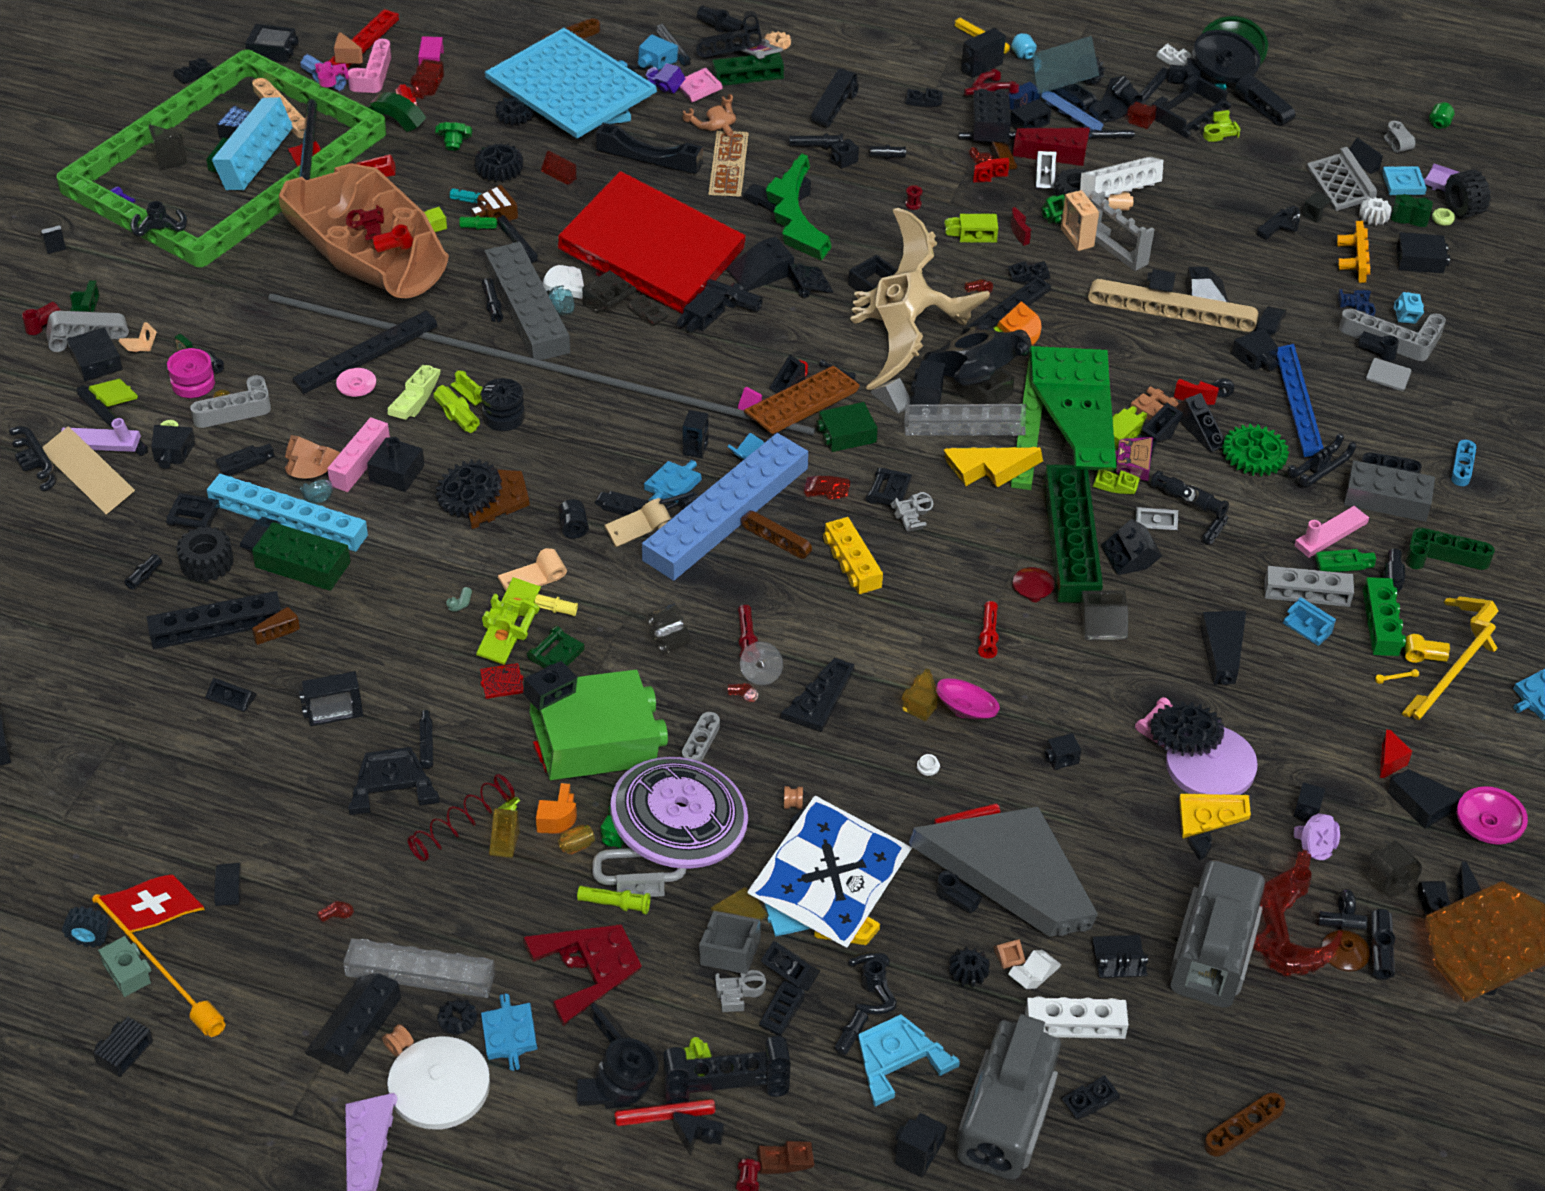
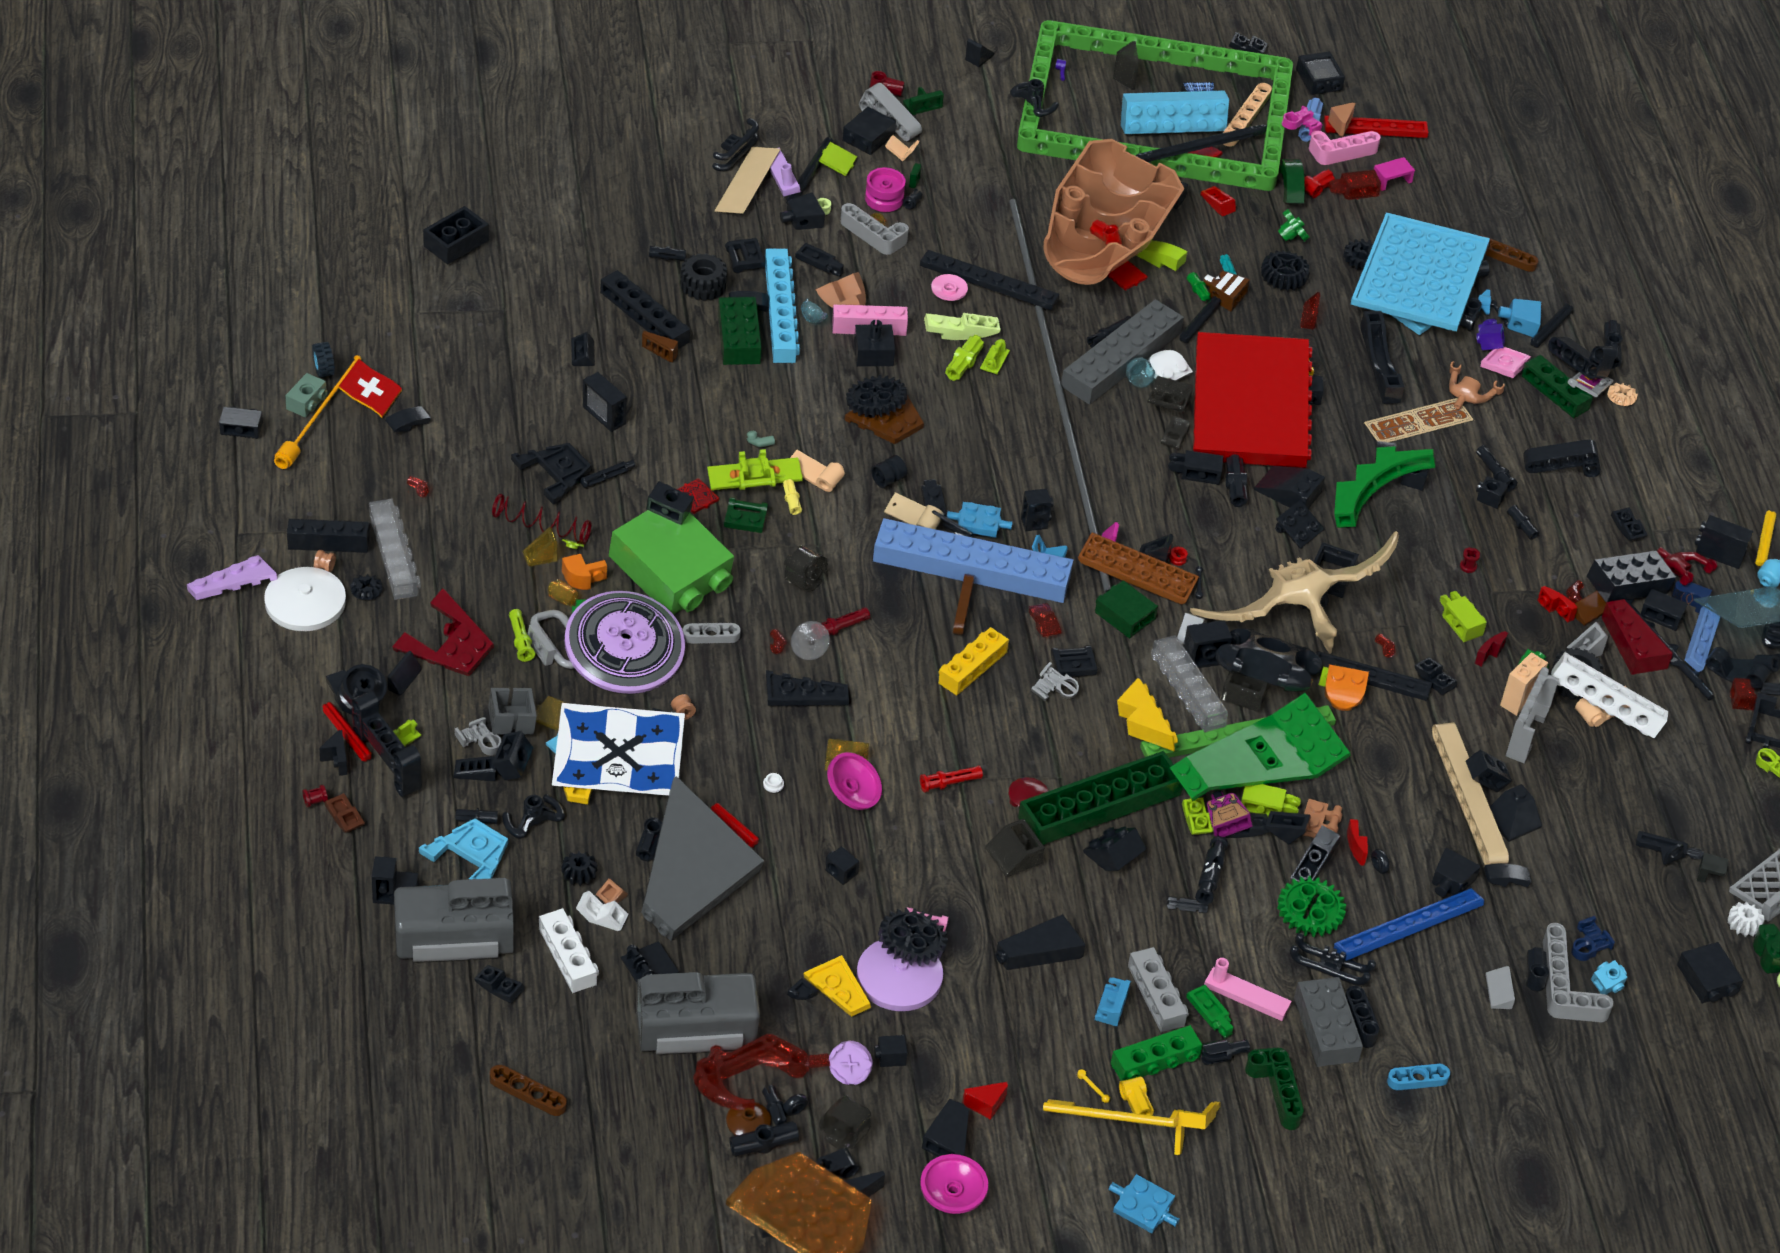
camera: 60 degrees right, 0 degrees up
dark red piece [346,205,384,243] -> none
black wheel [481,378,525,432] -> none
dark azure plate [481,994,538,1071] -> none
black piece [1048,77,1097,112] -> none
light grey slope [1135,507,1178,531] -> none
light orange plate [1337,221,1370,283] -> none

